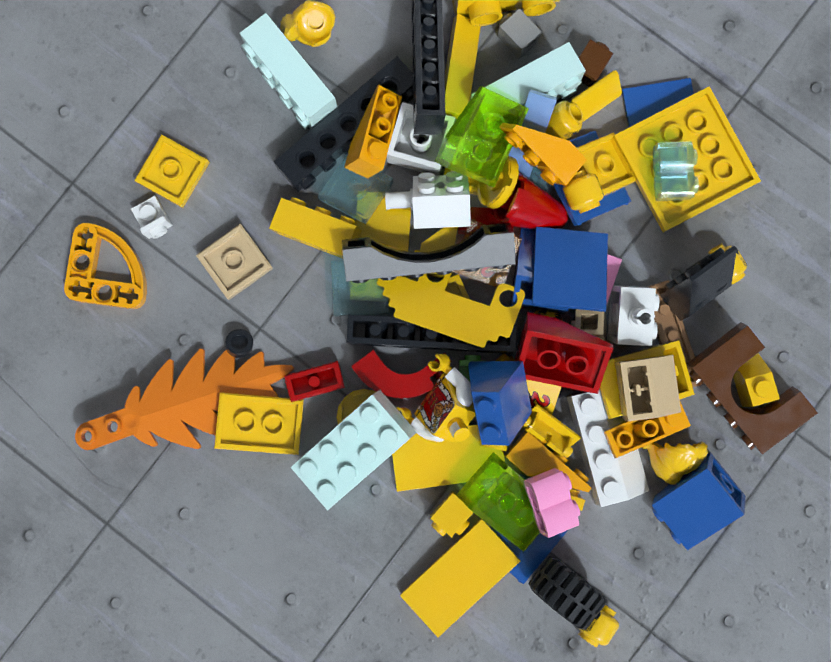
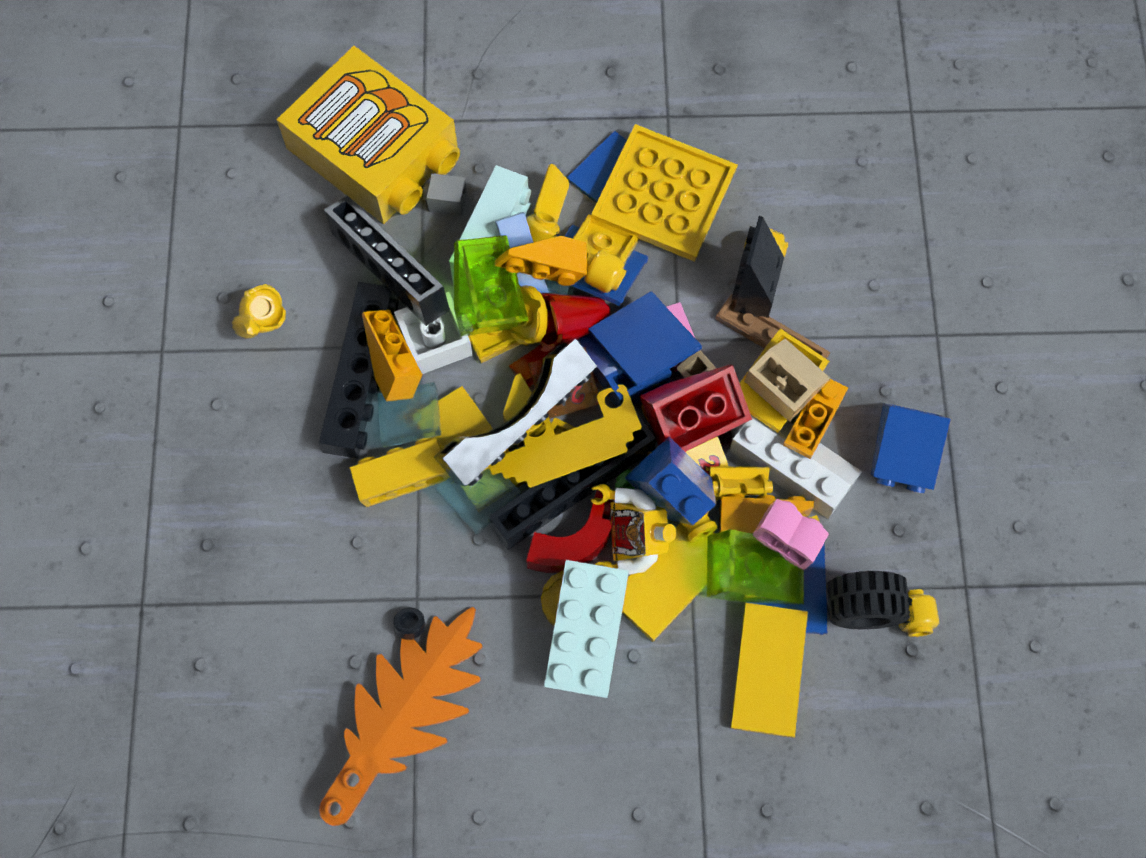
camera: 40 degrees left, 15 degrees down
light orange beam [64,223,147,309] -> none
white bracket [131,196,173,239] -> none
yellow tile [134,134,210,208] -> none
tan plate [196,224,273,300] -> none
yellow tile [214,392,304,455] -> none
light aqua brick [240,13,337,130] -> none
red slope [284,361,345,402] -> none
white brick [385,171,471,229] -> none
yellow brick [430,491,474,538] -> none
yellow tile [444,14,481,121] -> none
reddish brown brick [579,39,613,87] -> none
white brick [607,285,659,346] -> none
yellow hair [642,441,708,485] -> none
clear light blue brick [653,141,699,201] -> none
reddish brown arch [687,322,818,455] -> none
yellow slope [733,353,780,407] -> none

